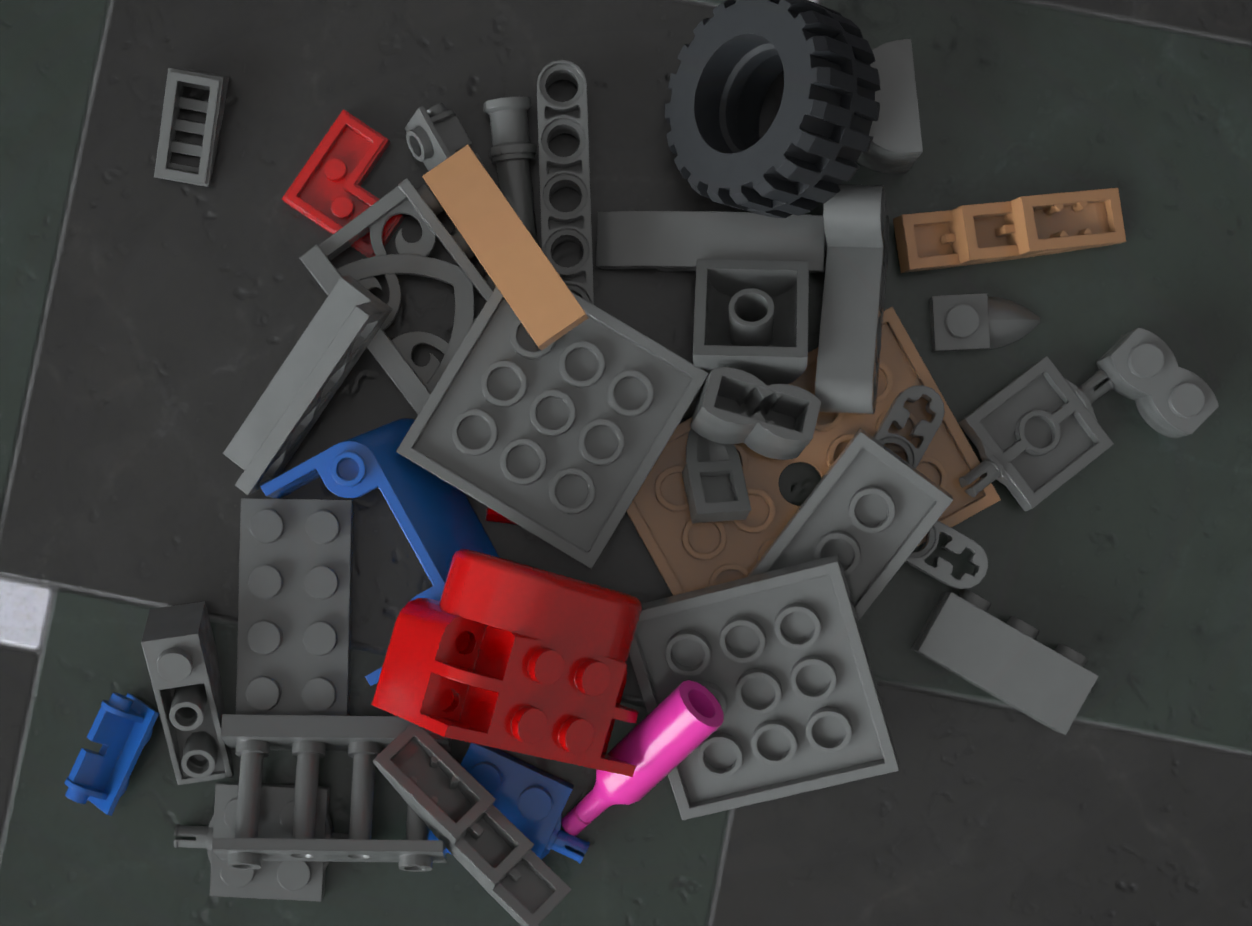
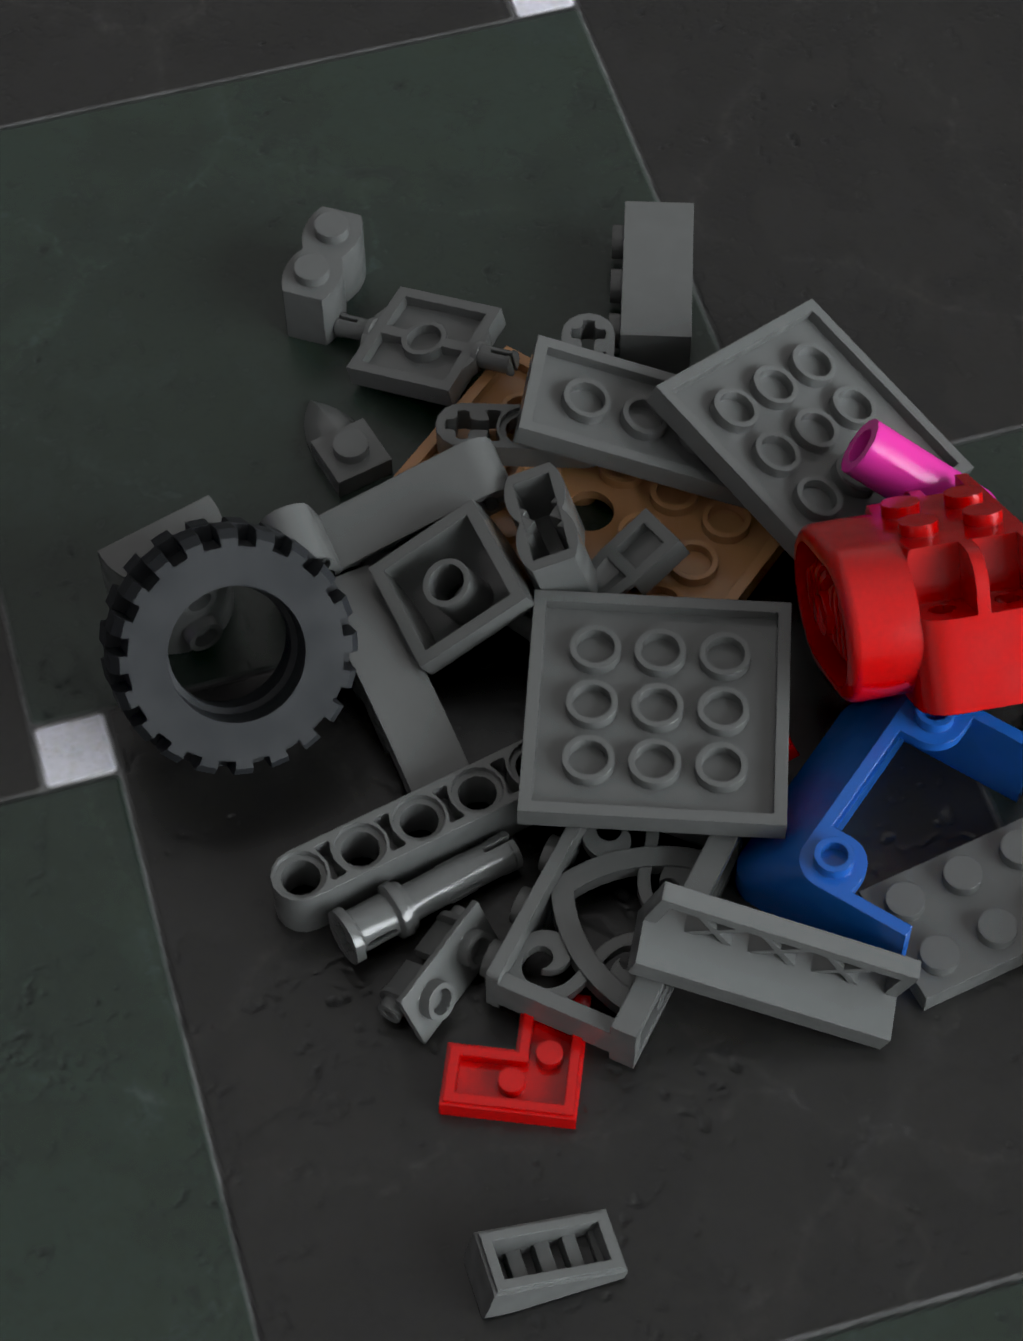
camera: 110 degrees left, 30 degrees down
medium nougat slope [422,144,589,351] -> none
medium nougat slope [893,188,1126,273] -> none

